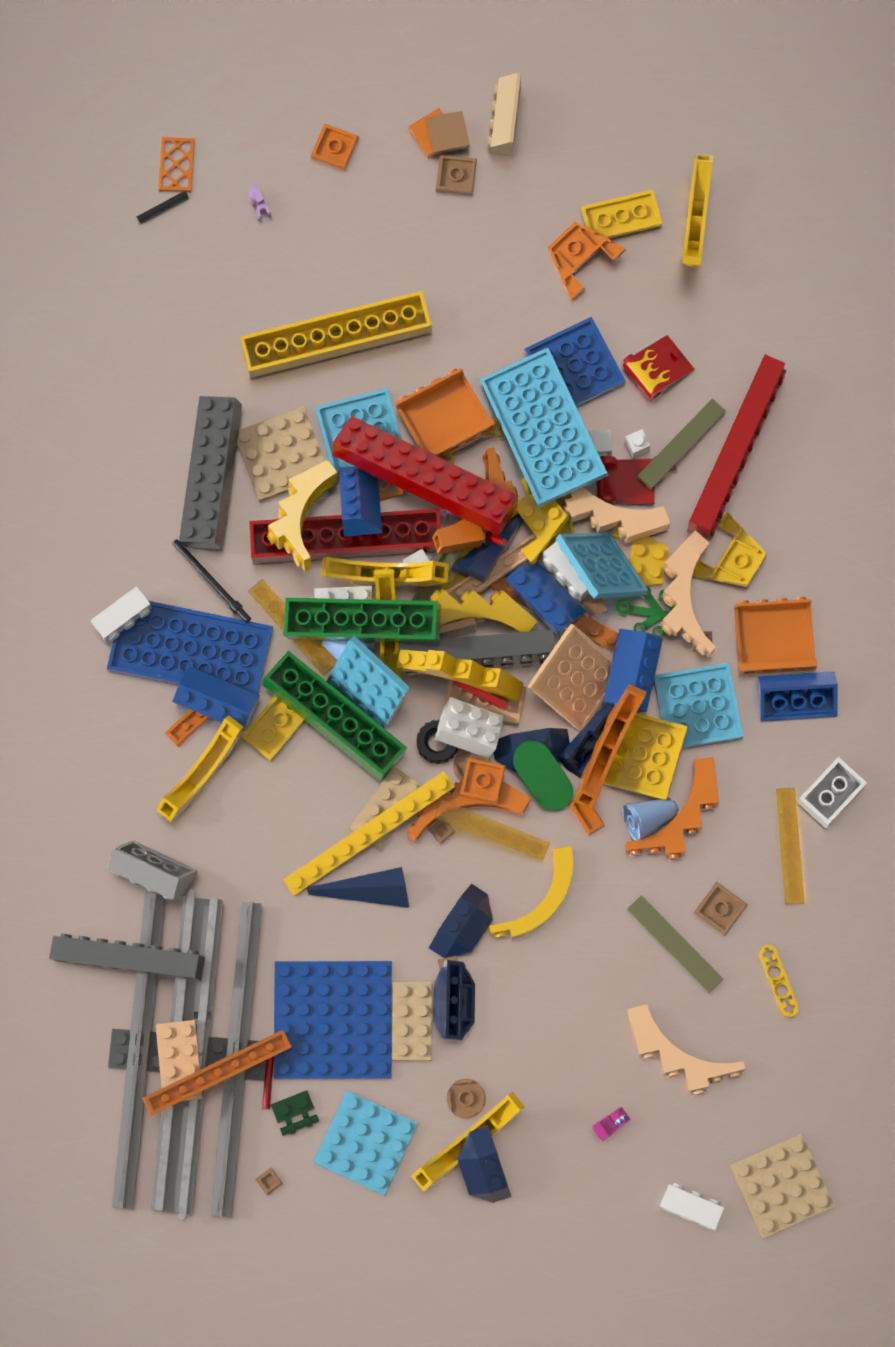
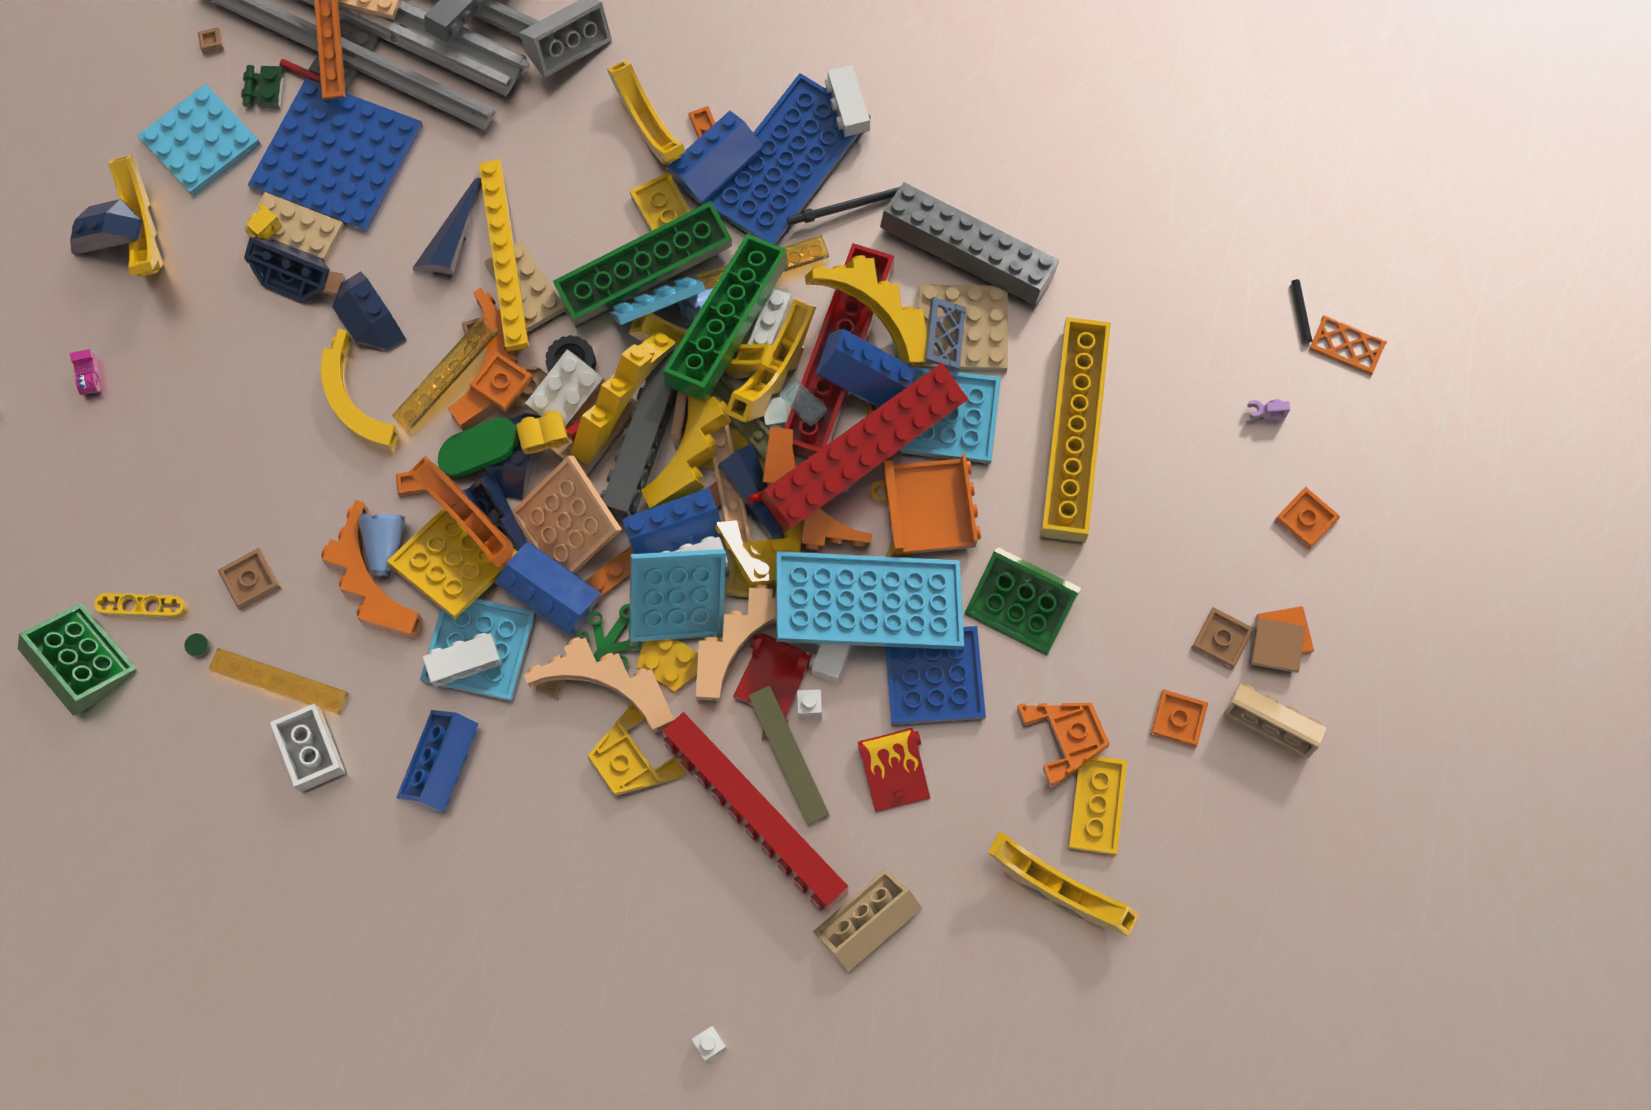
camera: 110 degrees right, 5 degrees down
medium nougat tile [446,1079,486,1119] -> none
olive tile [627,895,723,993] -> none
light nougat arch [627,1004,746,1095] -> none
orange panel [734,597,817,675] -> none
none -> green slope [17,603,137,716]
none -> dark green tile [184,633,210,658]
none -> yellow brick [245,203,282,240]
none -> white brick [423,633,502,688]
none -> yellow brick [516,411,569,455]
none -> clear light blue plate [779,379,827,426]
none -> tan slope [813,869,922,972]
none -> sand blue window [924,297,966,371]
none -> green slope [965,548,1081,654]
none -> orange tile [1150,689,1209,748]

